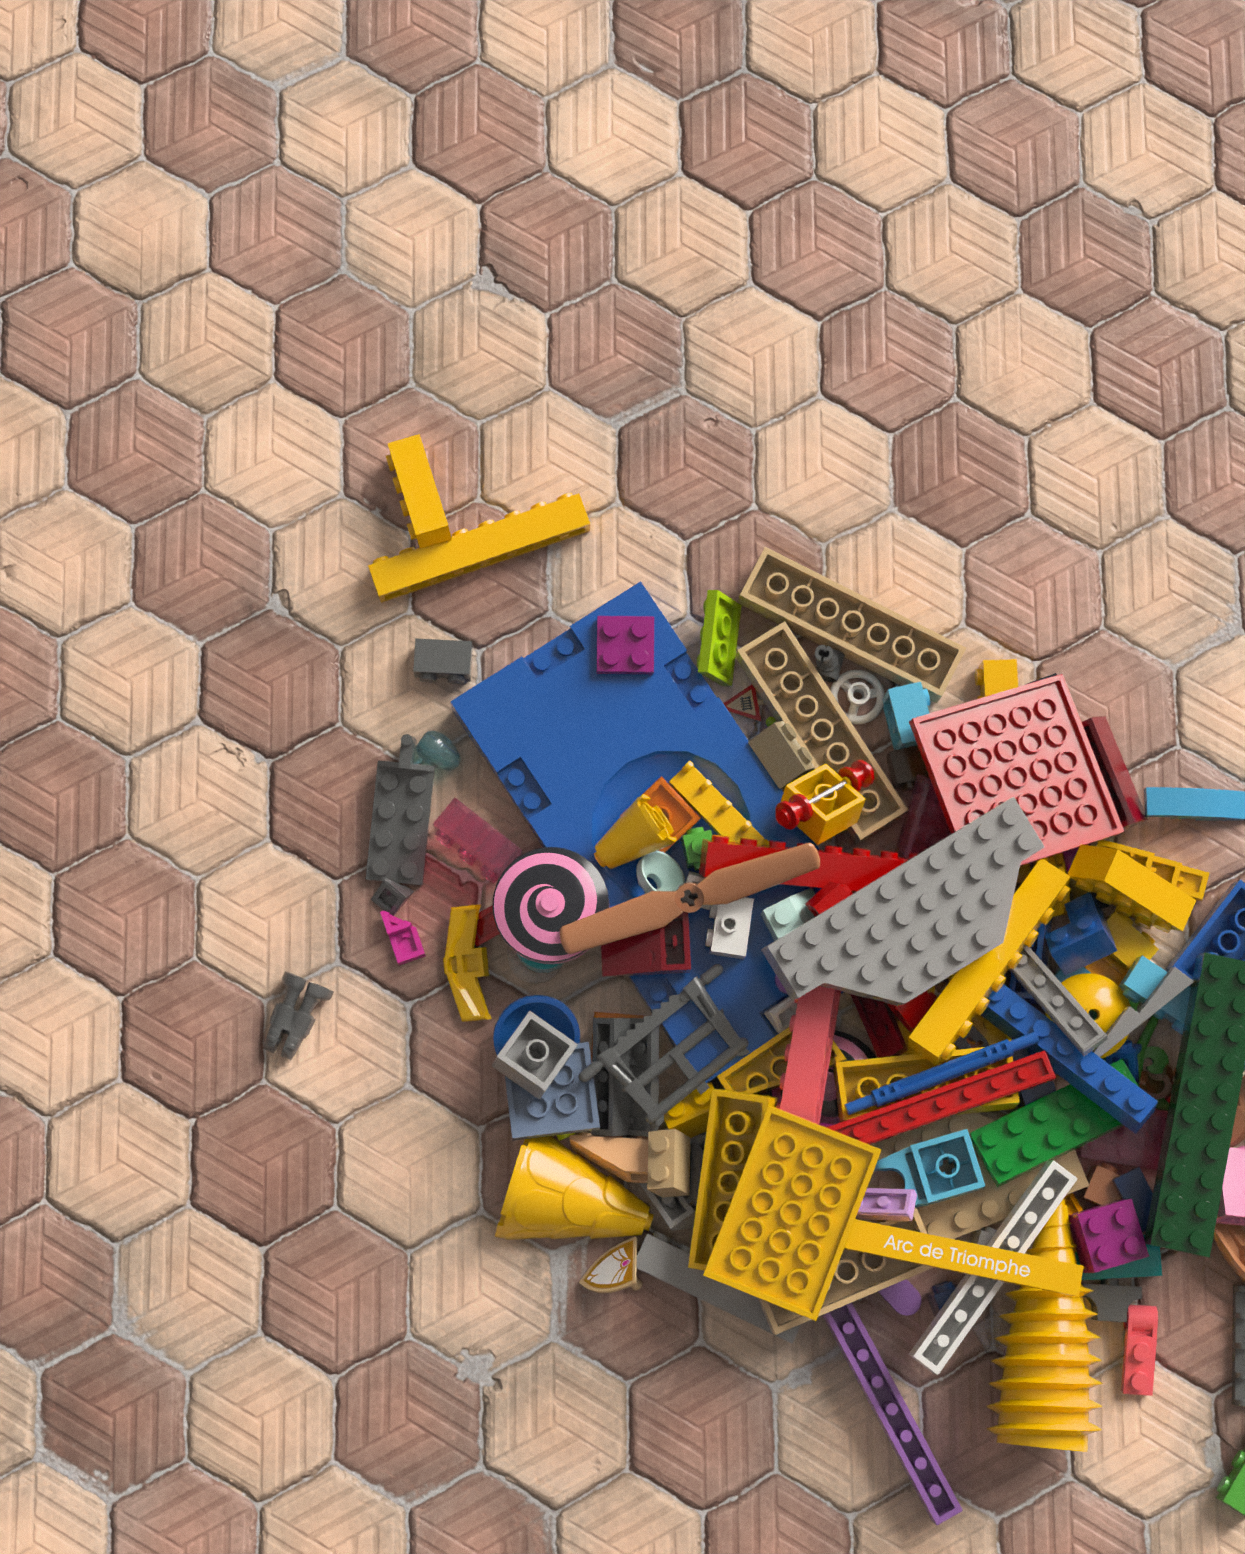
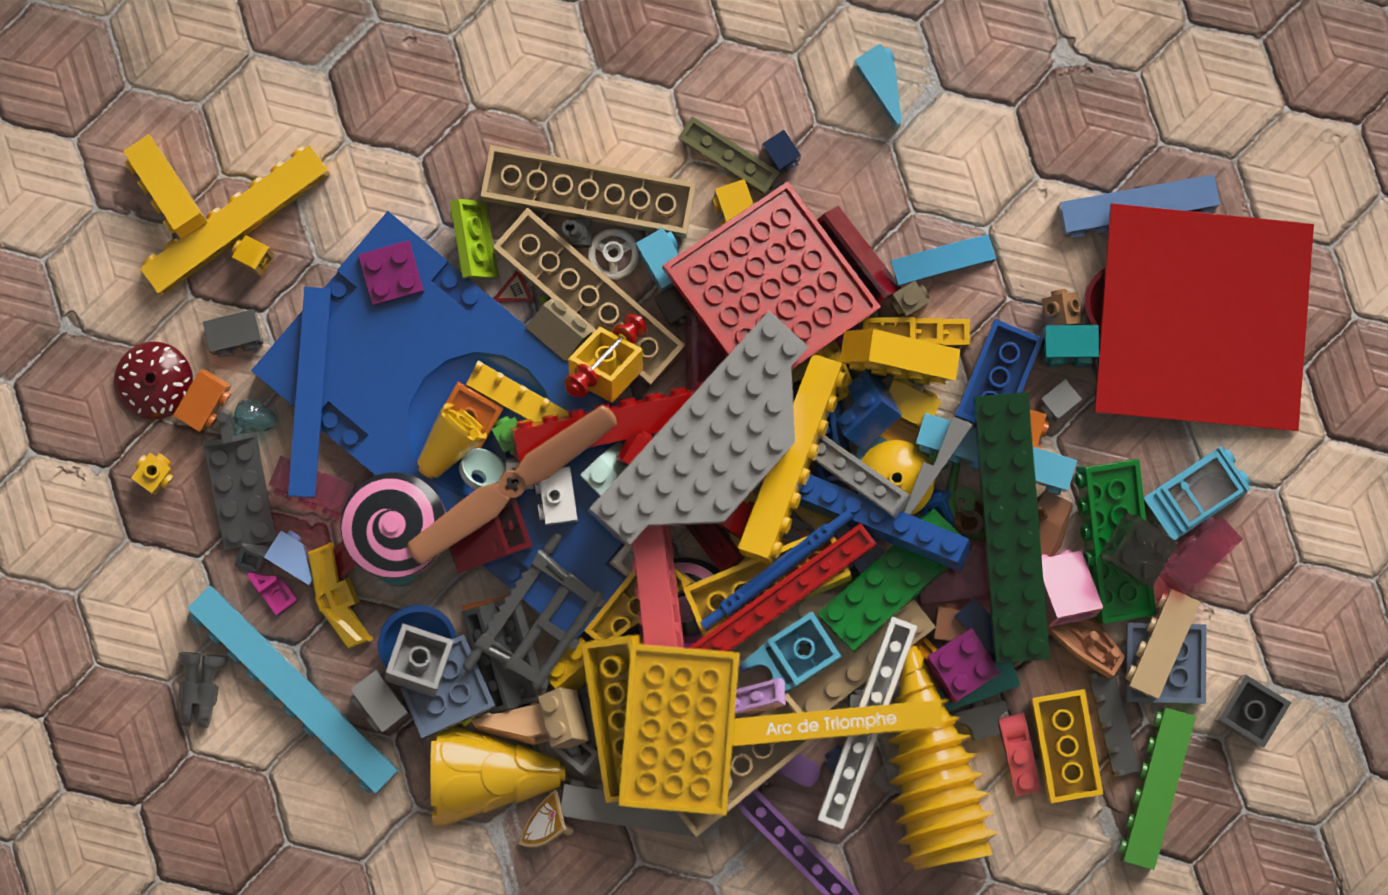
camera: 15 degrees left, 5 degrees up
none -> dark red dish [114,341,193,420]
none -> yellow brick [131,453,175,496]
none -> orange brick [173,369,232,432]
none -> medium azure brick [187,586,400,793]
none -> yellow slope [231,235,275,277]
none -> light blue slope [264,530,313,586]
none -> blue tile [288,287,331,498]
none -> light grey brick [350,670,411,733]
none -> olive plate [678,116,779,195]
none -> dark blue brick [762,130,801,173]
none -> medium azure slope [853,43,902,129]
none -> dark tan brick [890,281,930,317]
none -> yellow brick [1029,689,1103,803]

